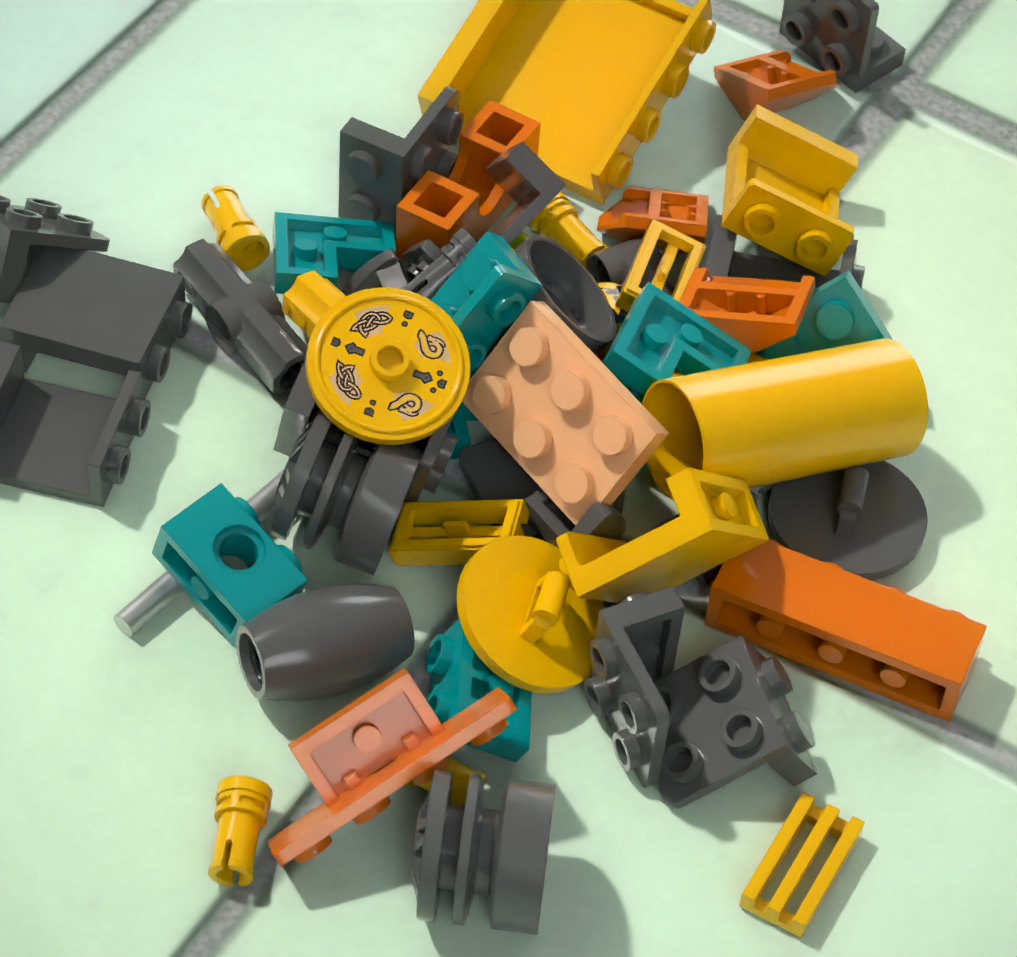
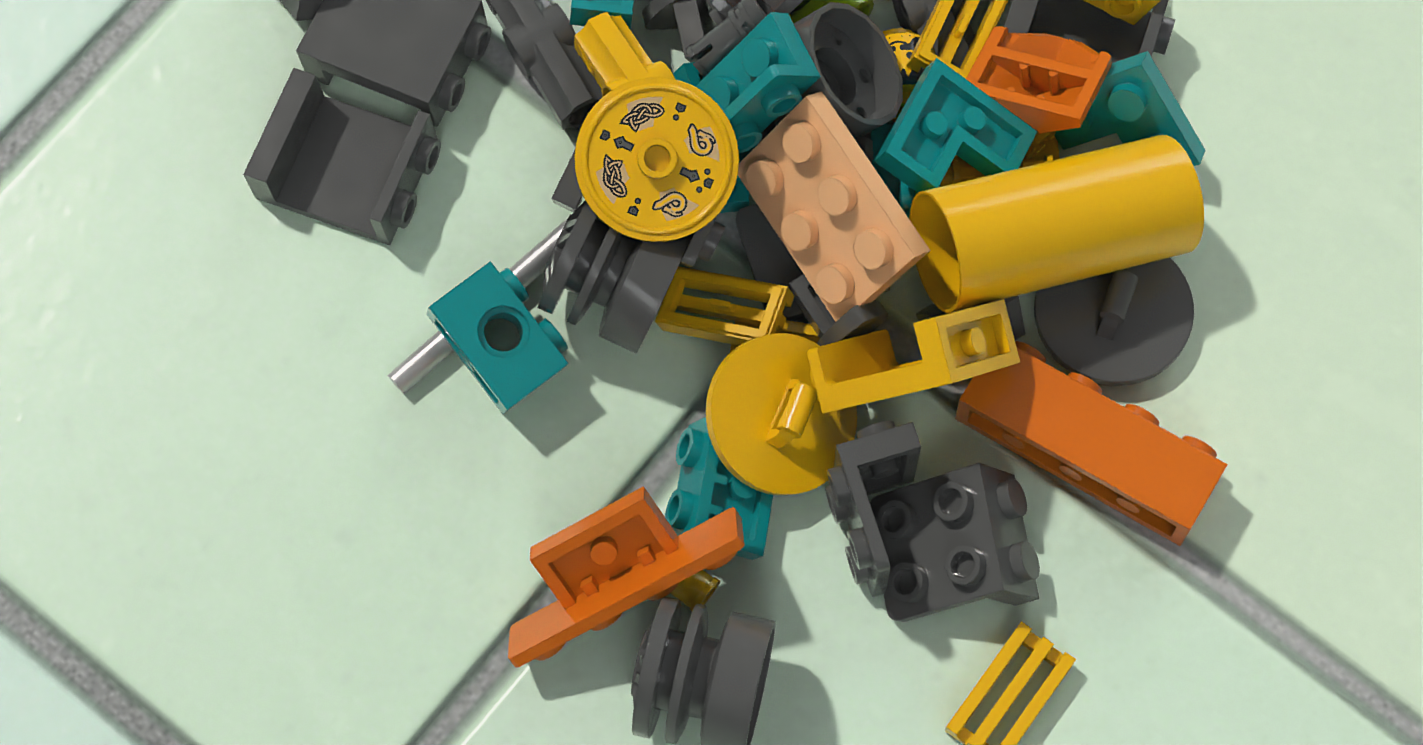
camera: 15 degrees right, 20 degrees up
yellow pin [208,776,273,887] -> none
dark grey piece [236,583,415,701] -> none

